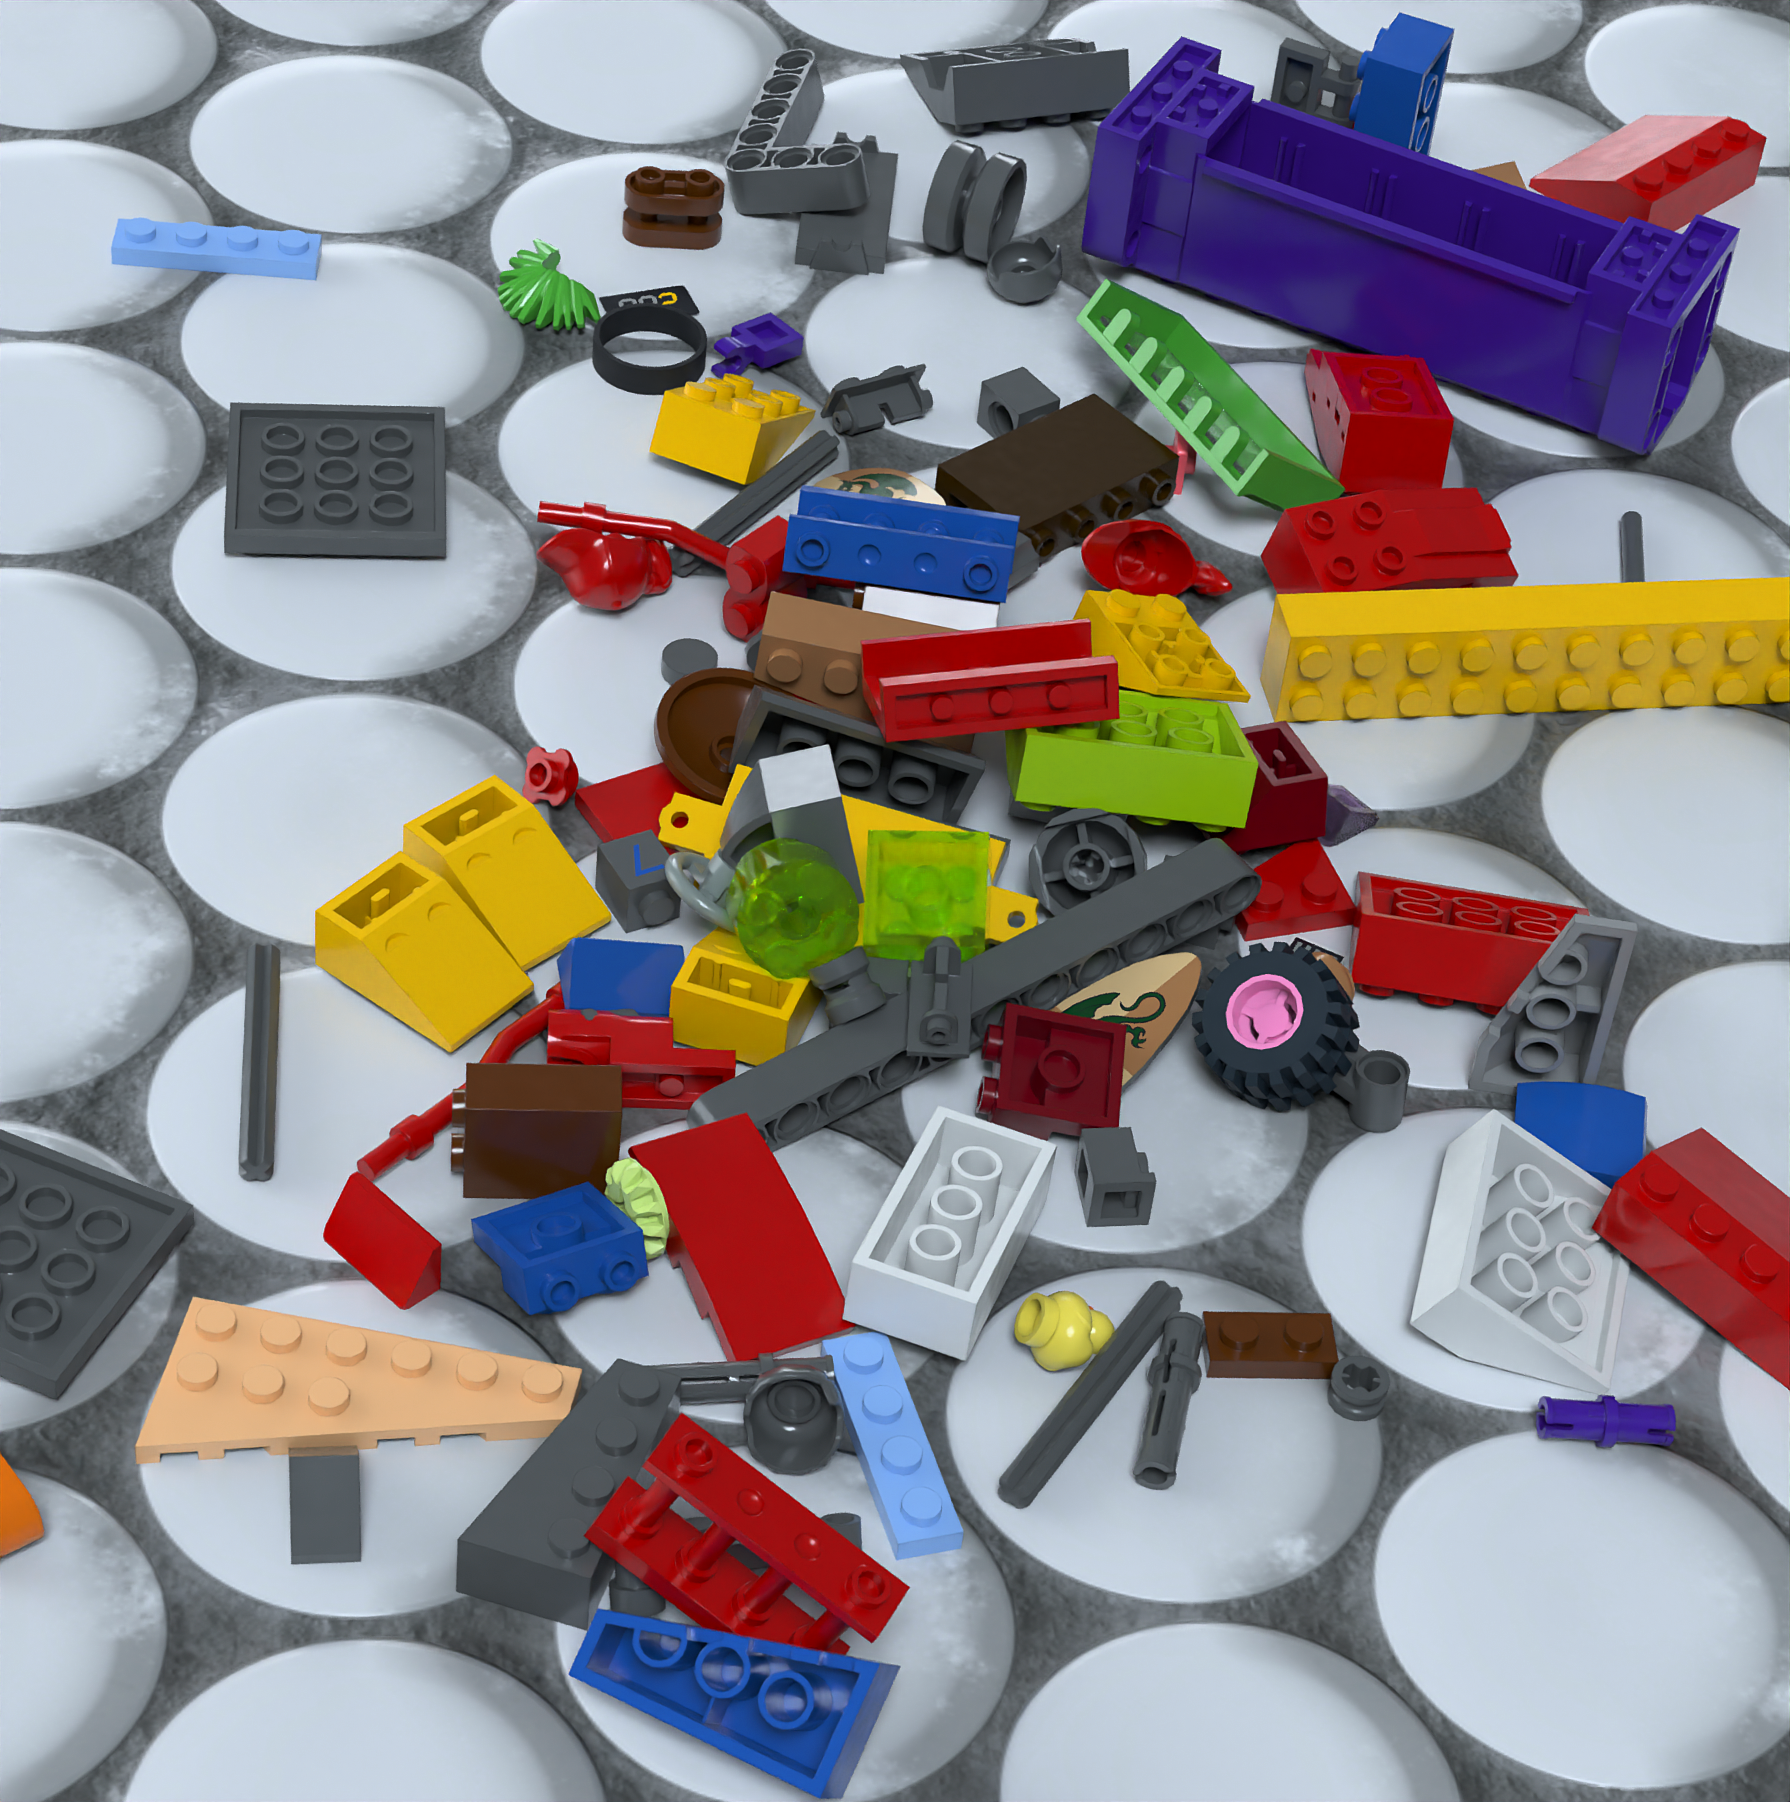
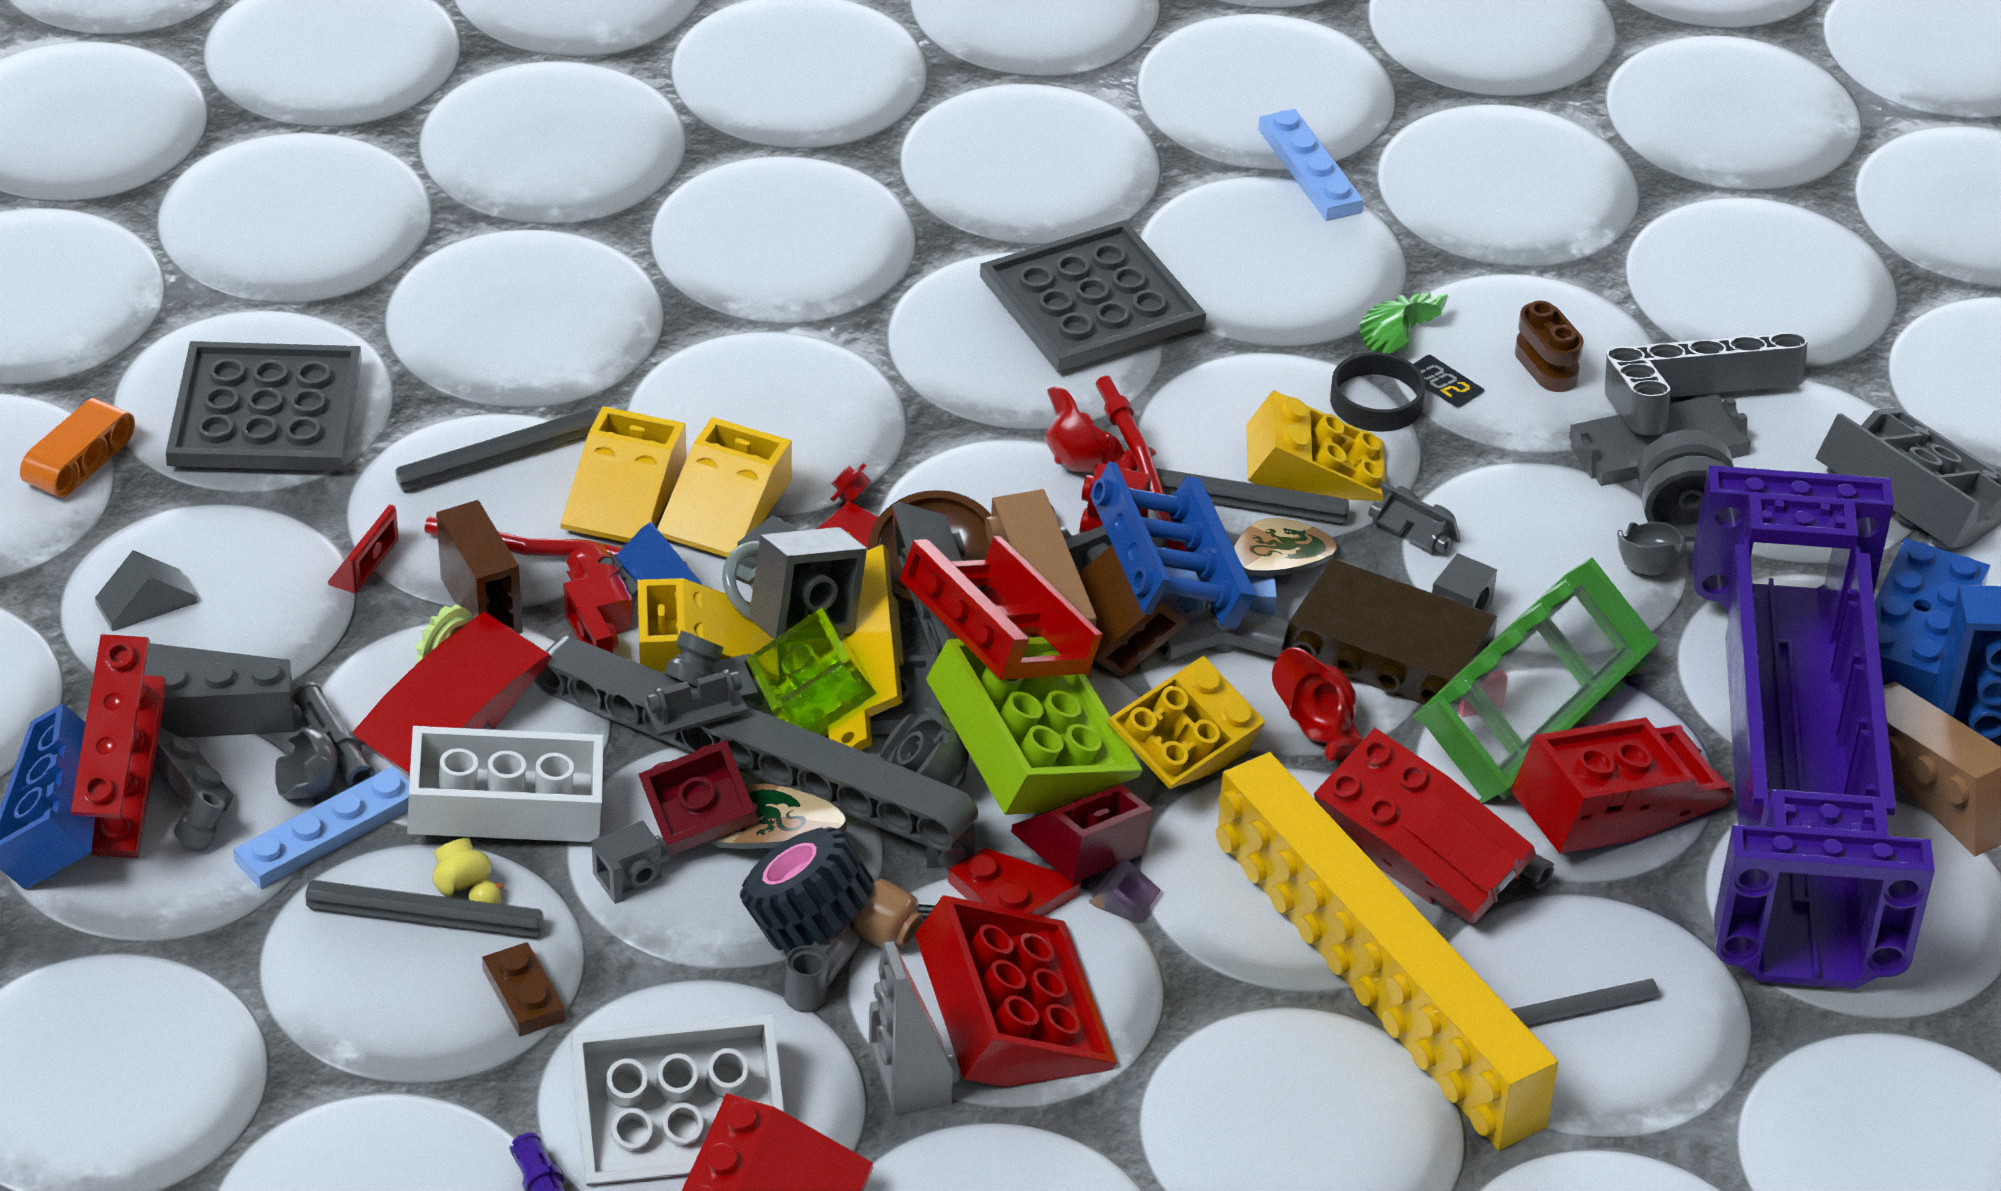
camera: 70 degrees right, 0 degrees up
light nougat wing [135,1297,582,1464] -> none
blue plate [471,1182,649,1315] -> none
dark purple plate [711,312,804,379] -> none
clear neon green brick [725,838,859,979] -> none
dark grey pin [1133,1312,1206,1490] -> none
dark grey bush [1327,1356,1390,1421] -> none
blue slope [1514,1081,1648,1189] -> none

